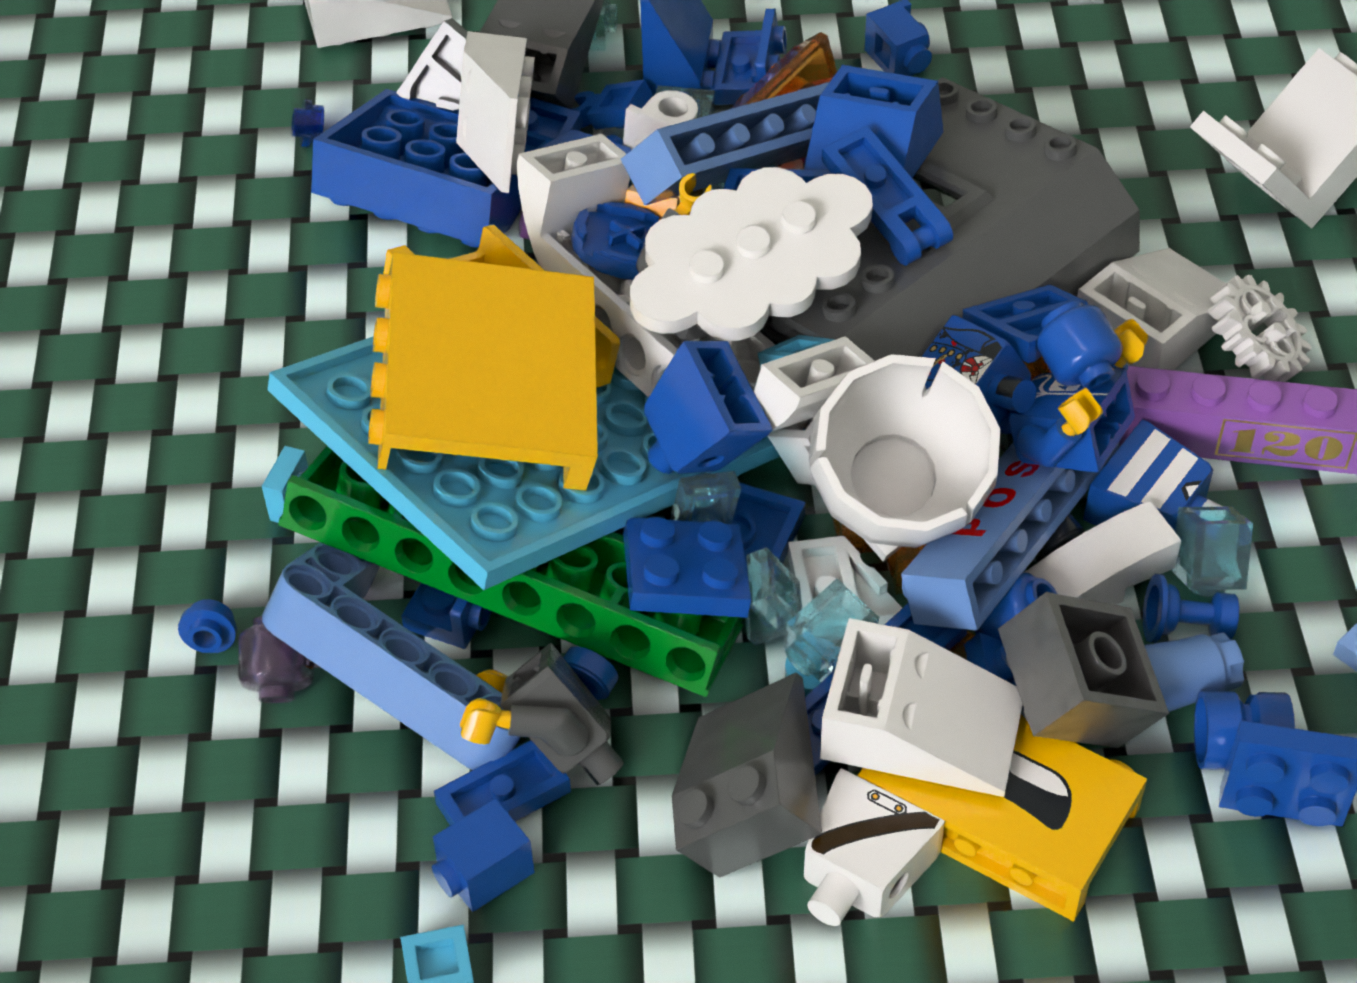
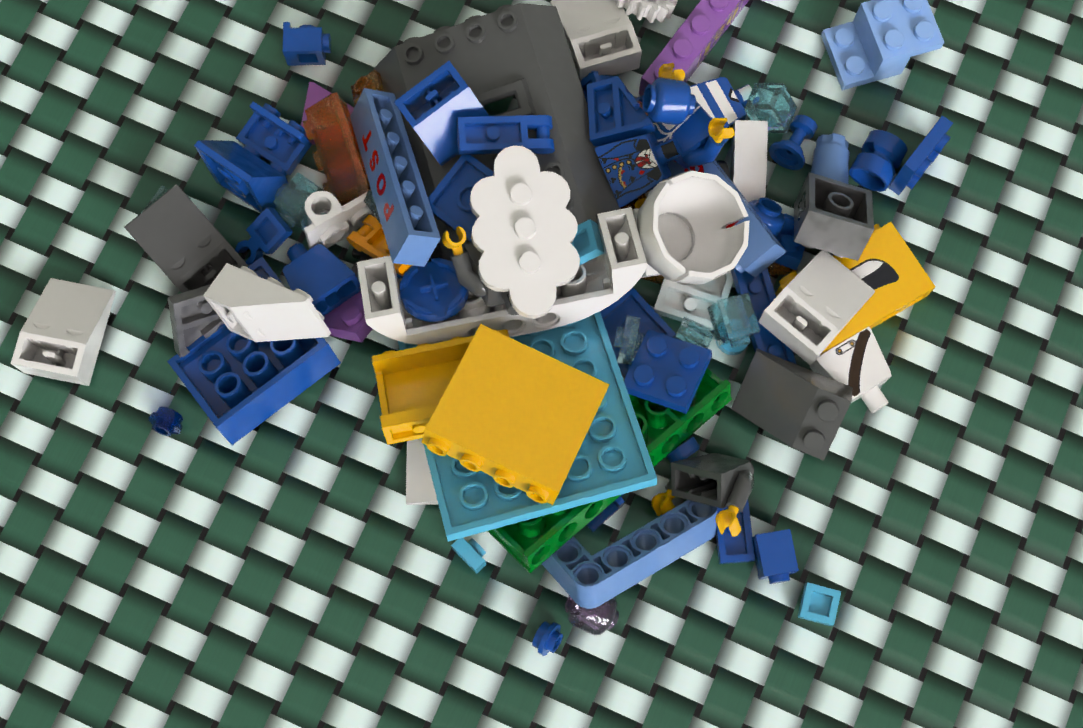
camera: 65 degrees left, 25 degrees up
blue torso [644,341,773,474] -> none

